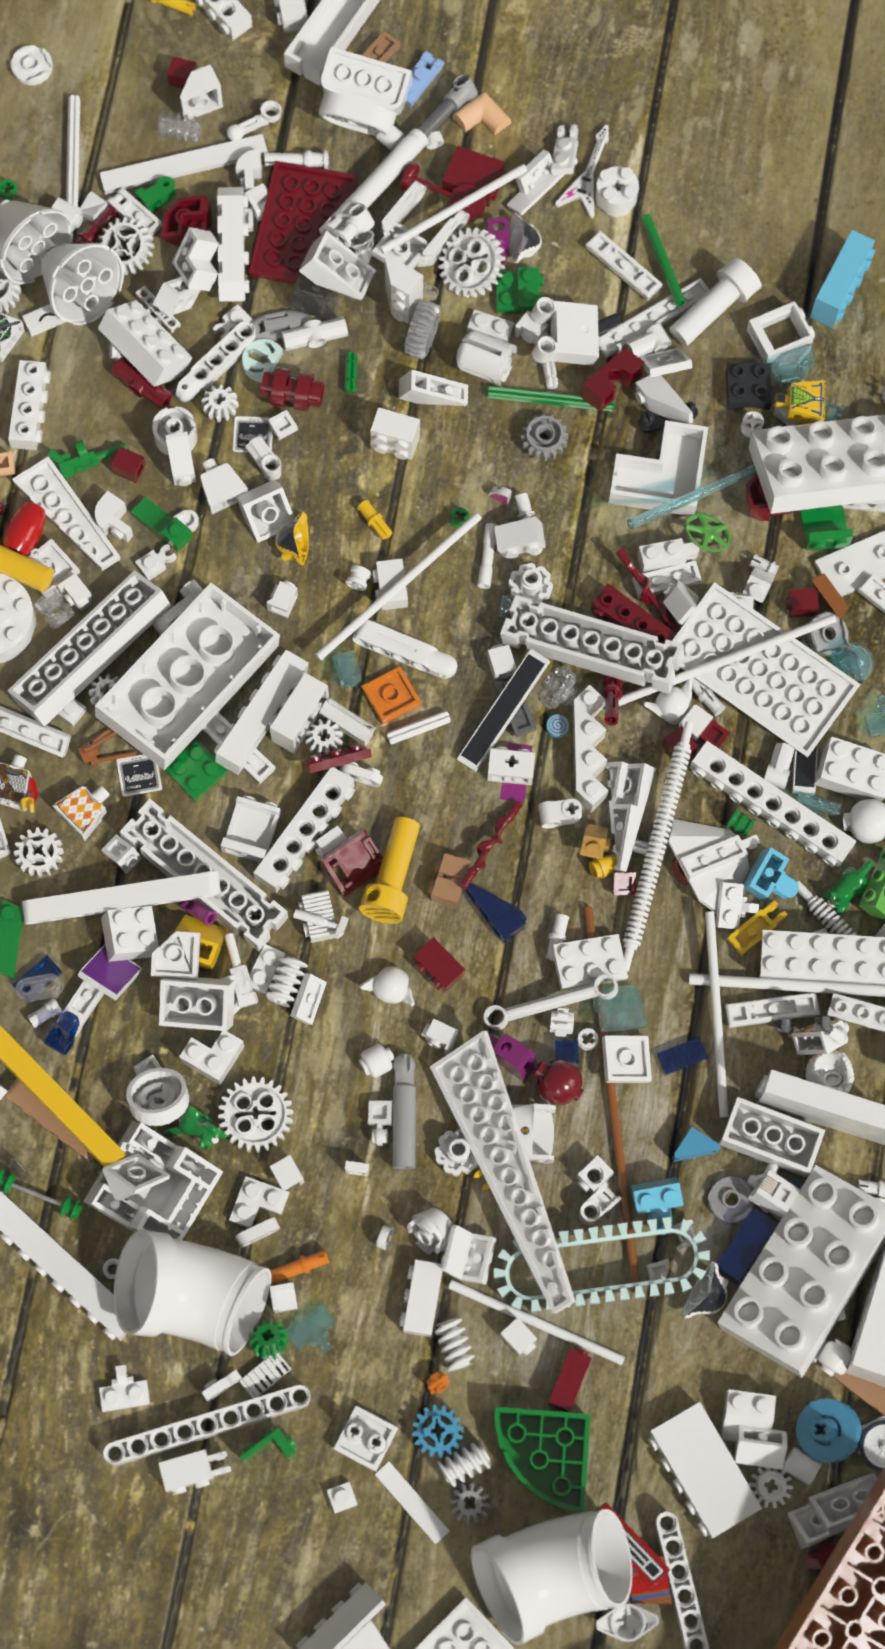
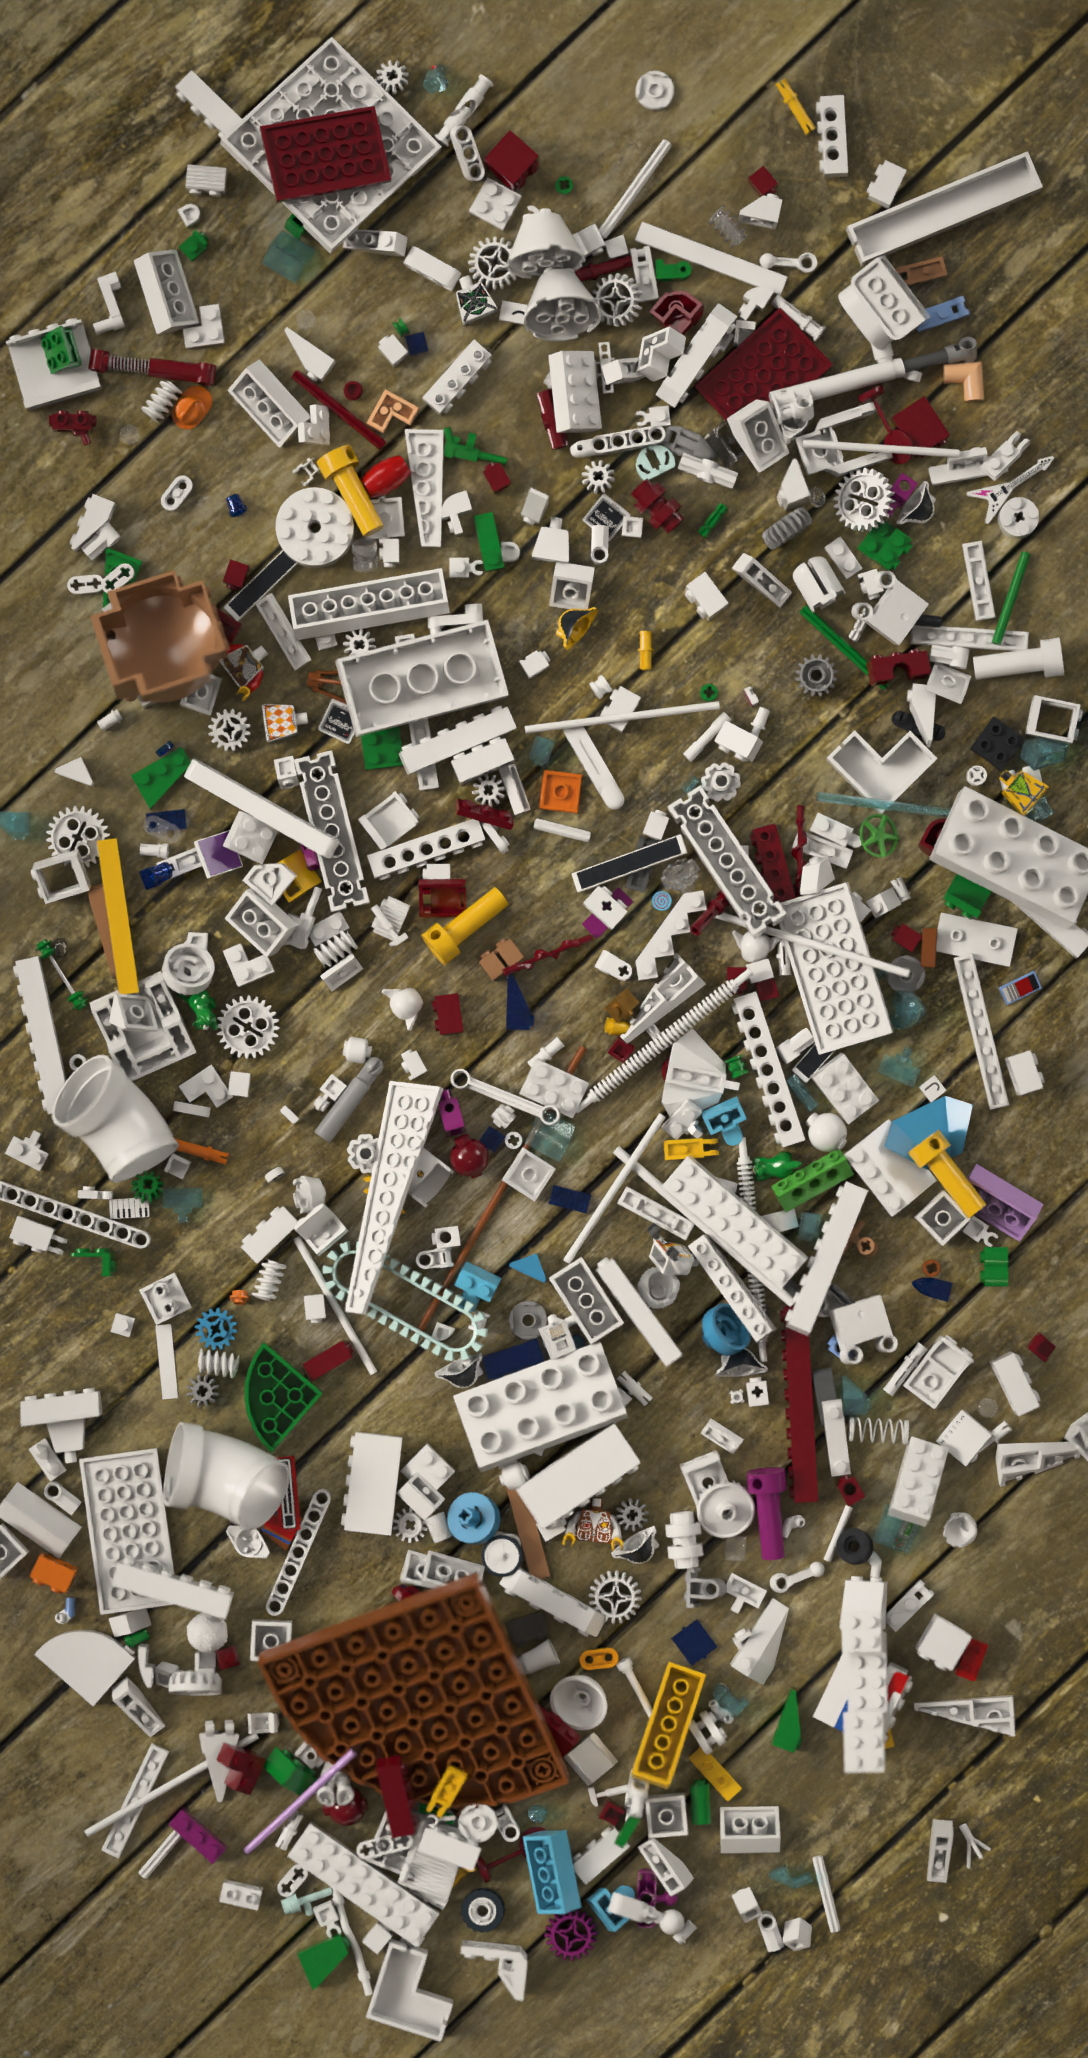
camera: 40 degrees right, 15 degrees up
white brick [152,407,198,456] -> none

